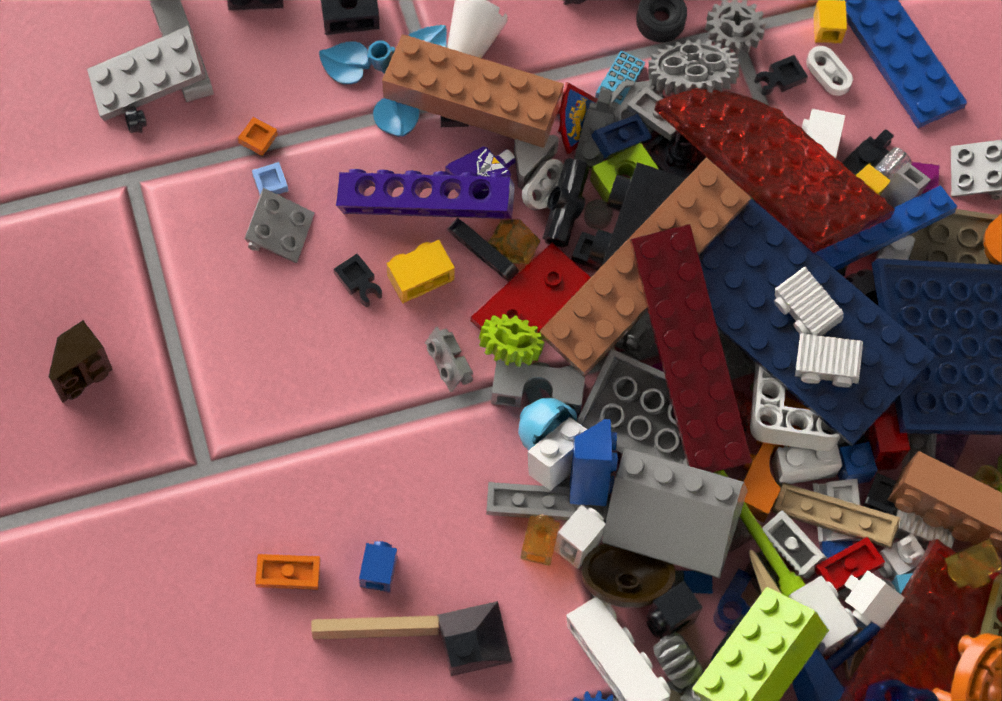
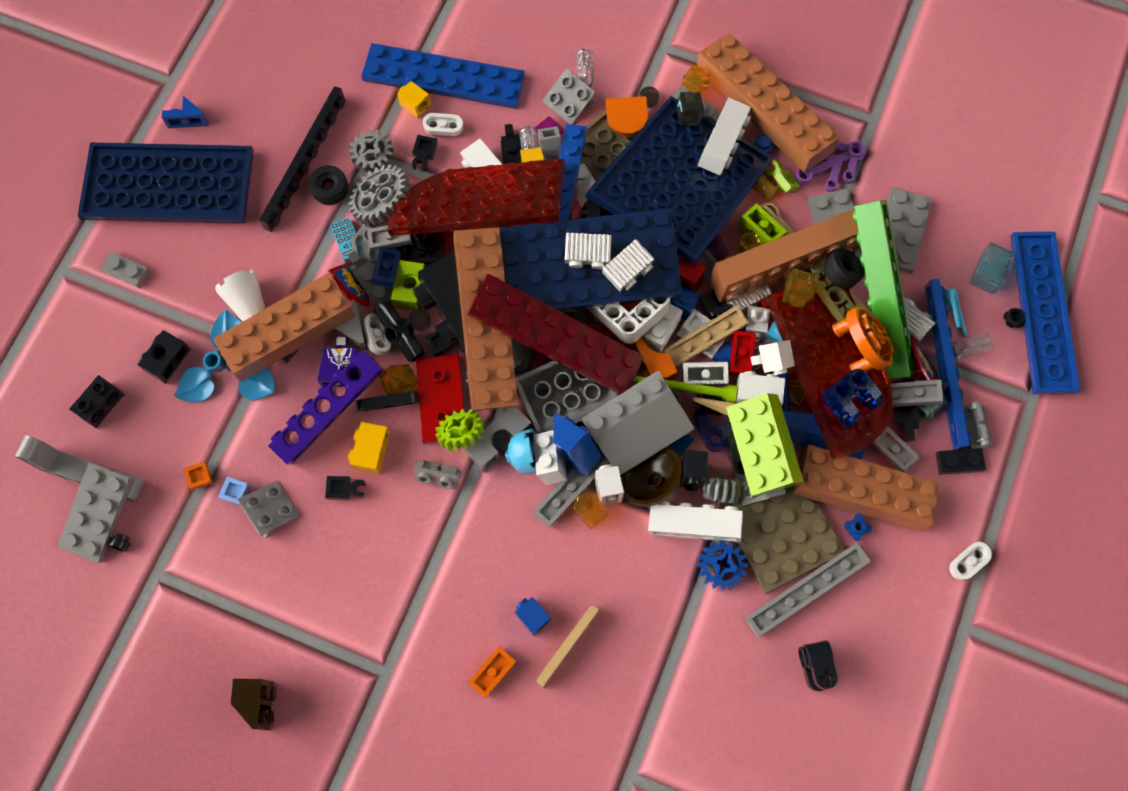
camera: 45 degrees left, 5 degrees up
black slope [437,601,512,676] -> none

